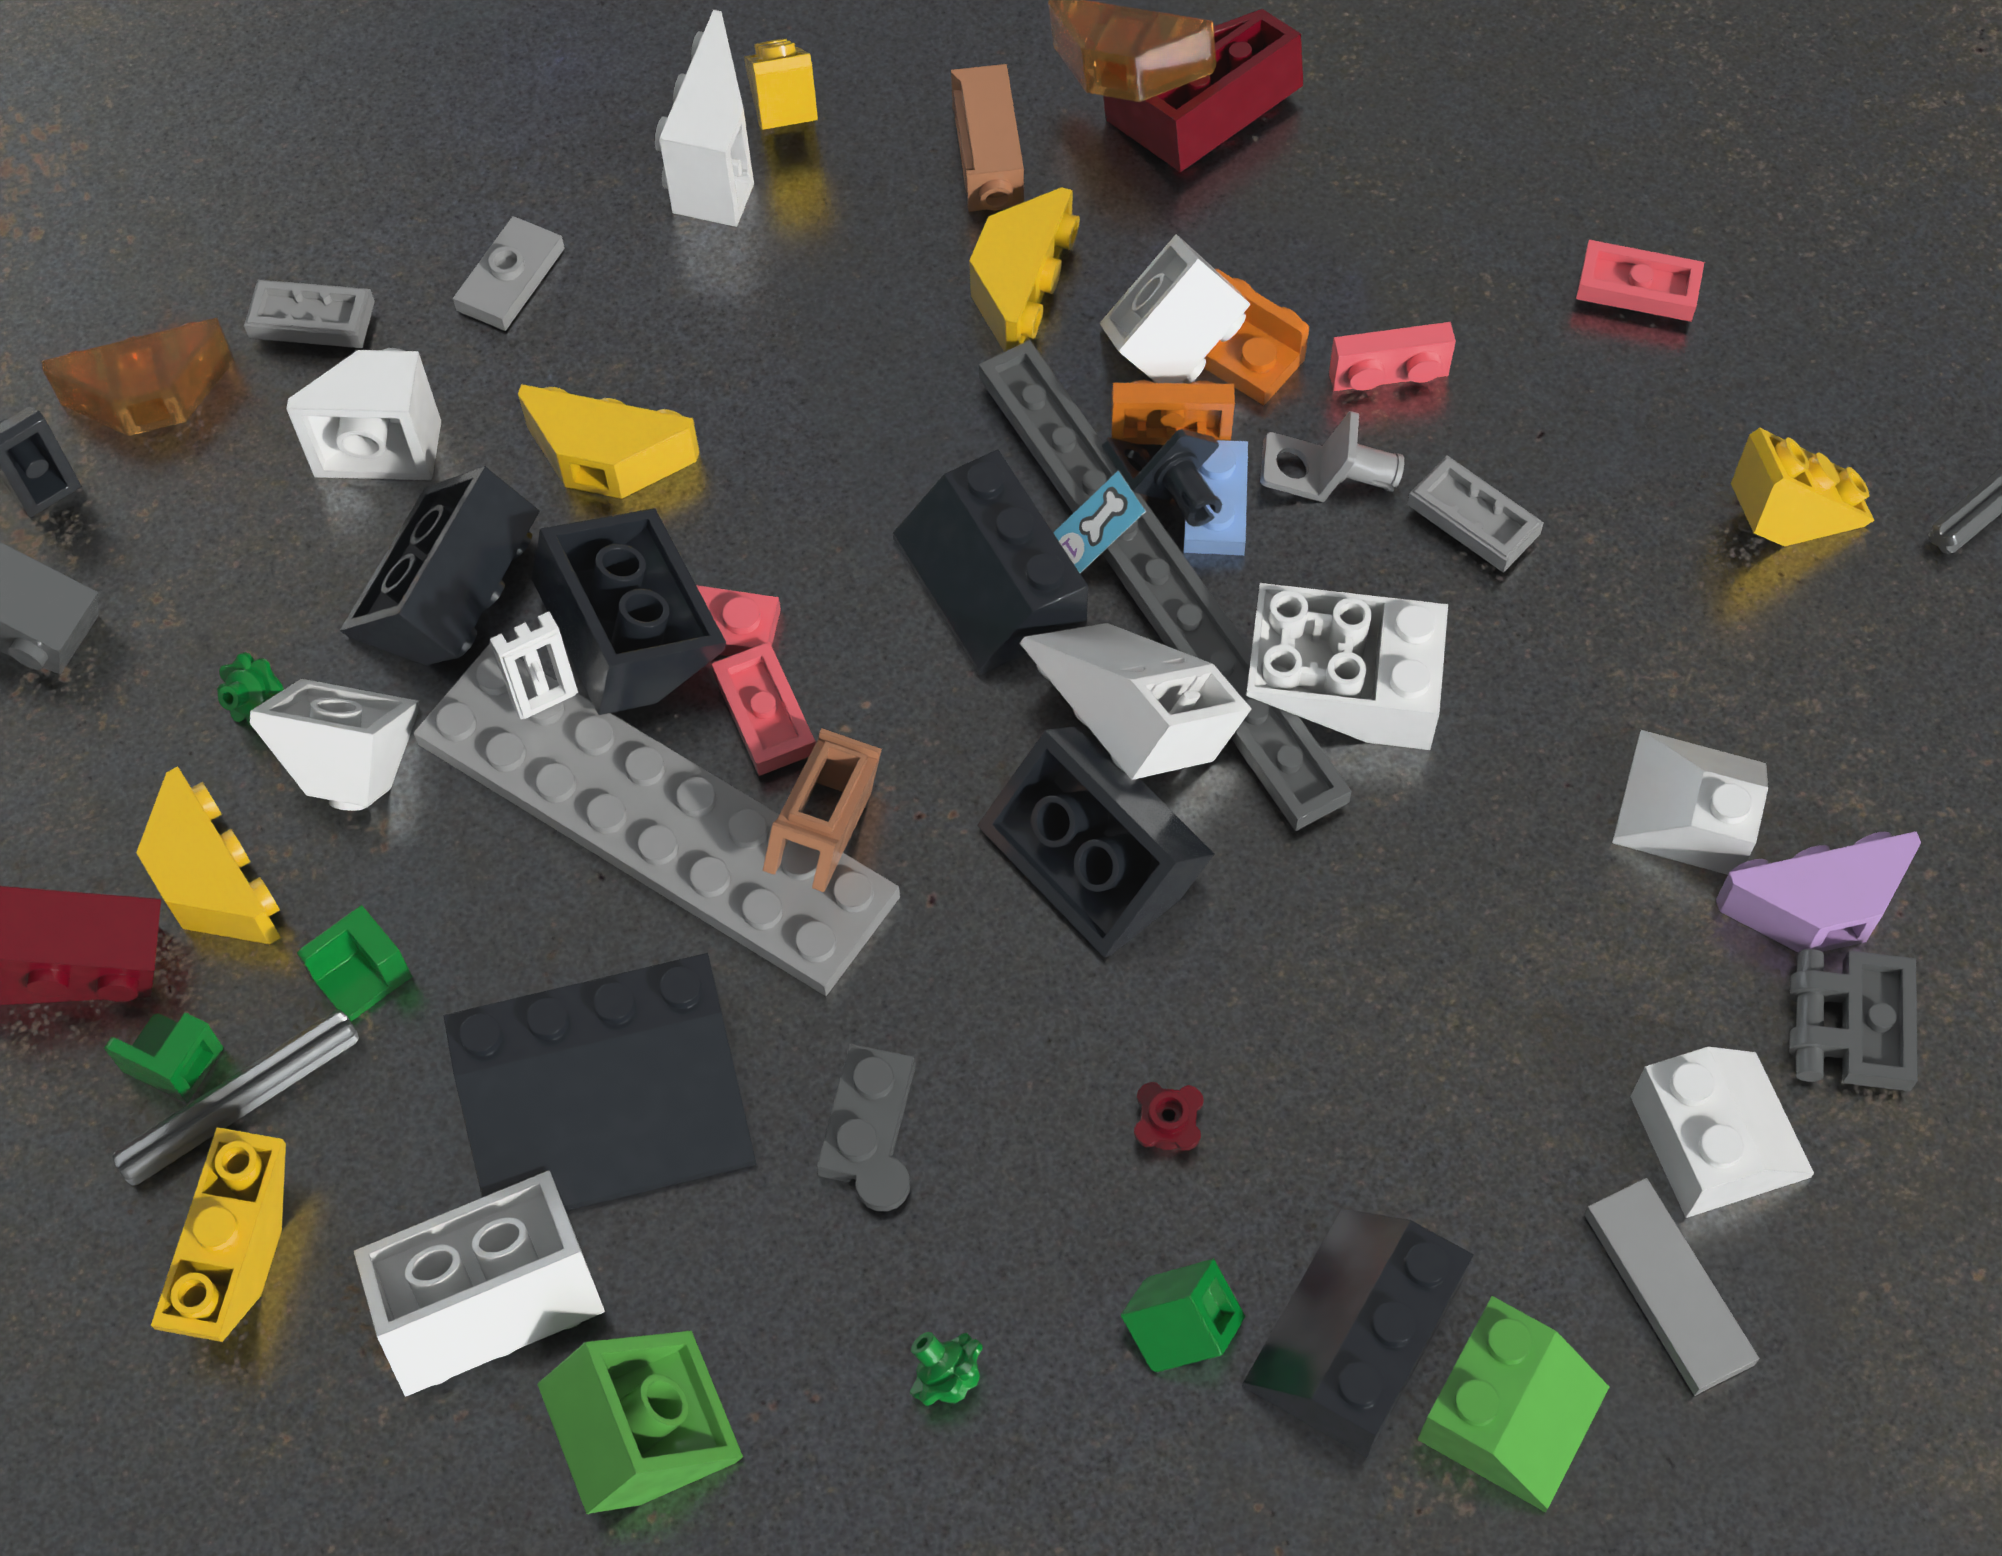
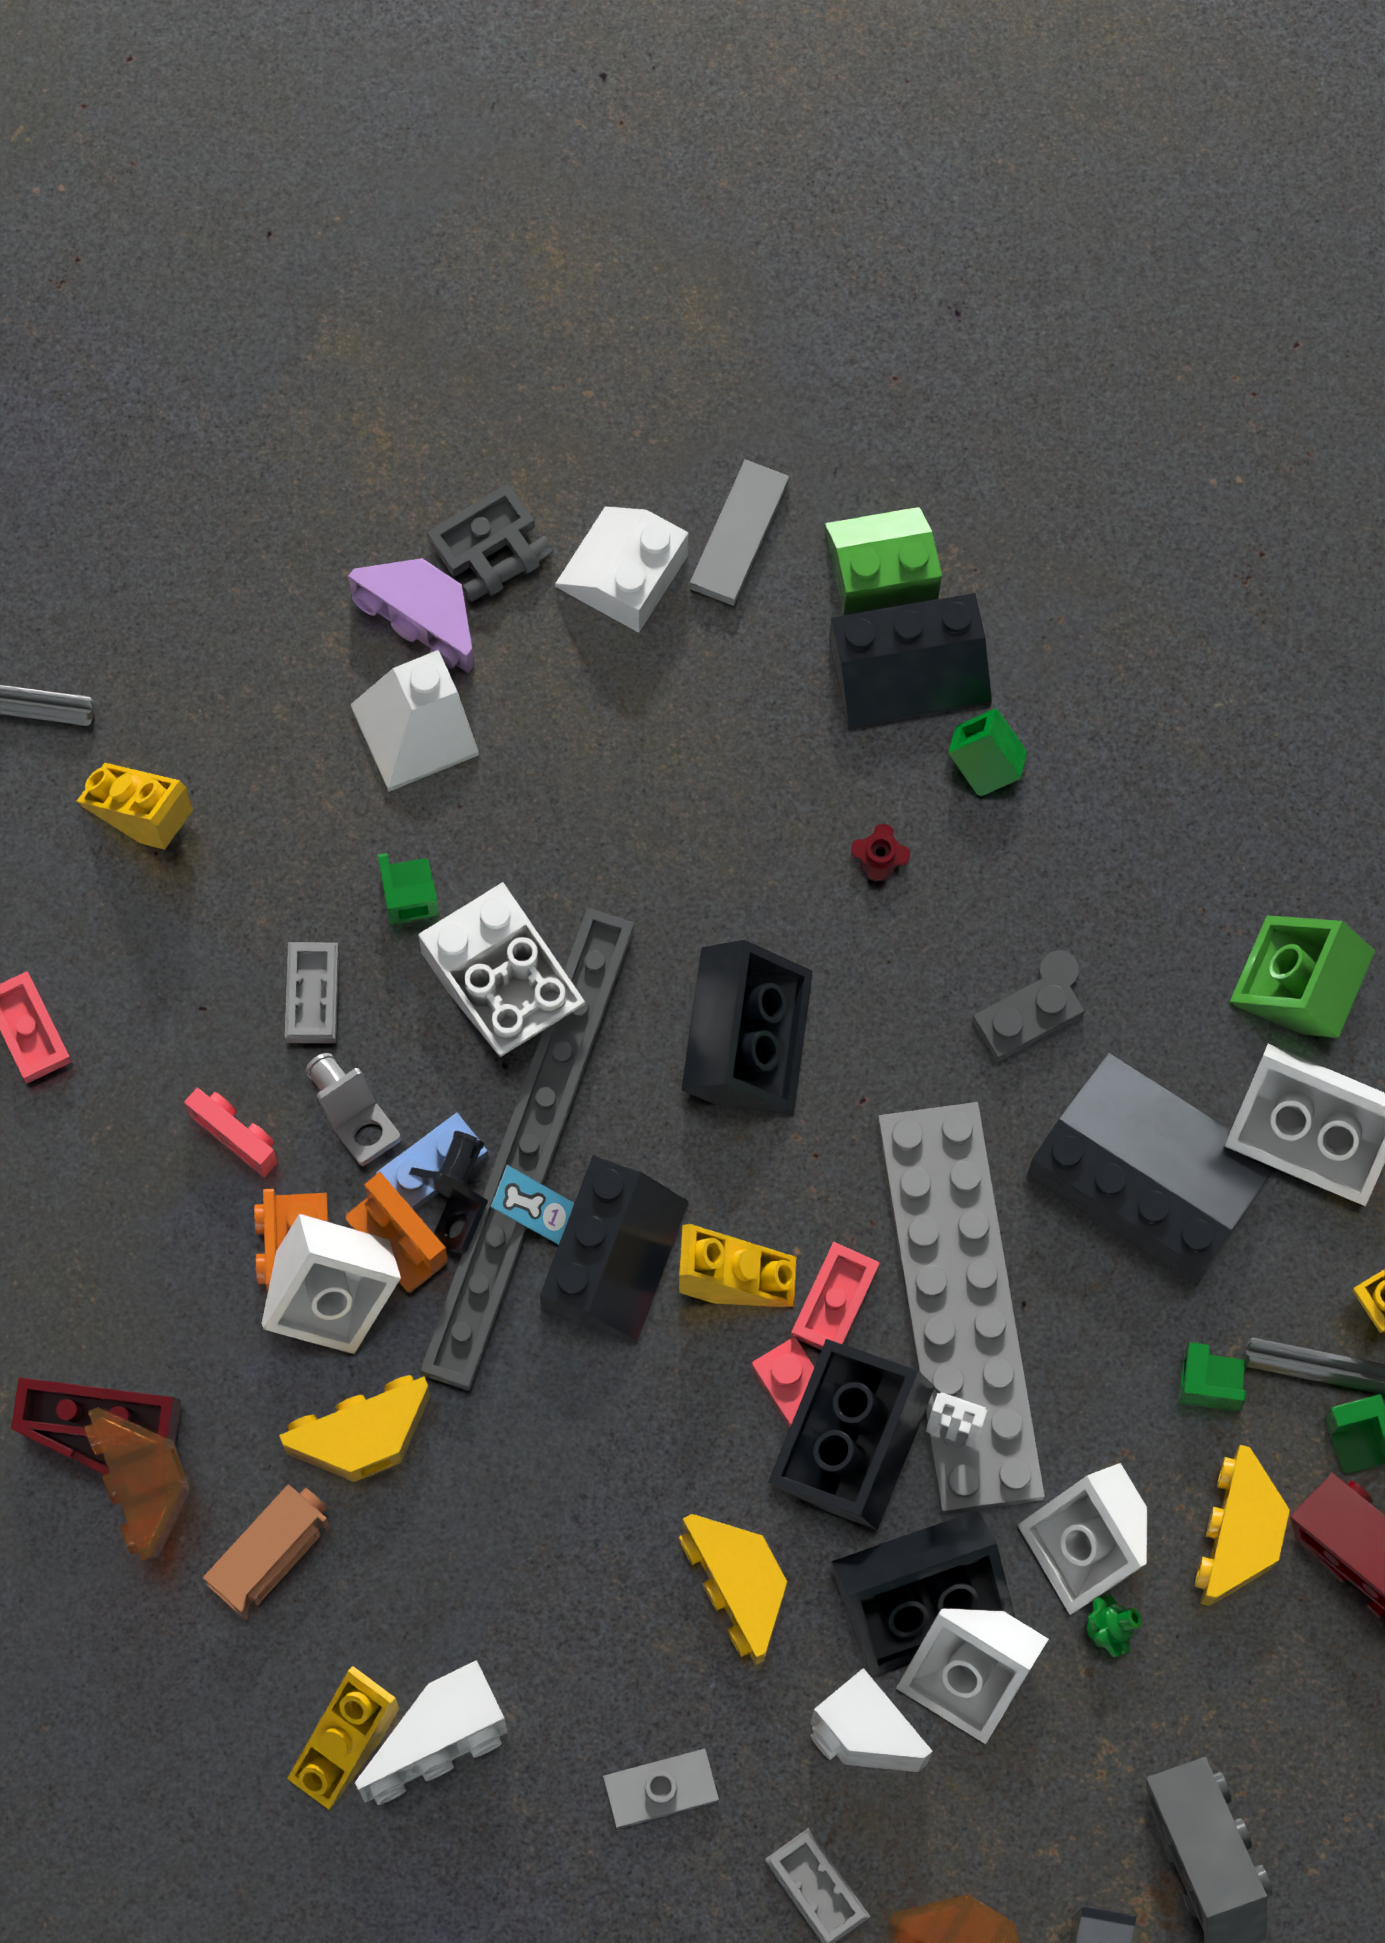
camera: 135 degrees left, 10 degrees up
nougat window [762,728,882,892] -> none
green plant [910,1332,983,1406] -> none
white slope [1020,623,1251,780] -> none
none -> green panel [378,853,439,925]
none -> yellow slope [679,1224,797,1308]
none -> white slope [896,1609,1049,1744]

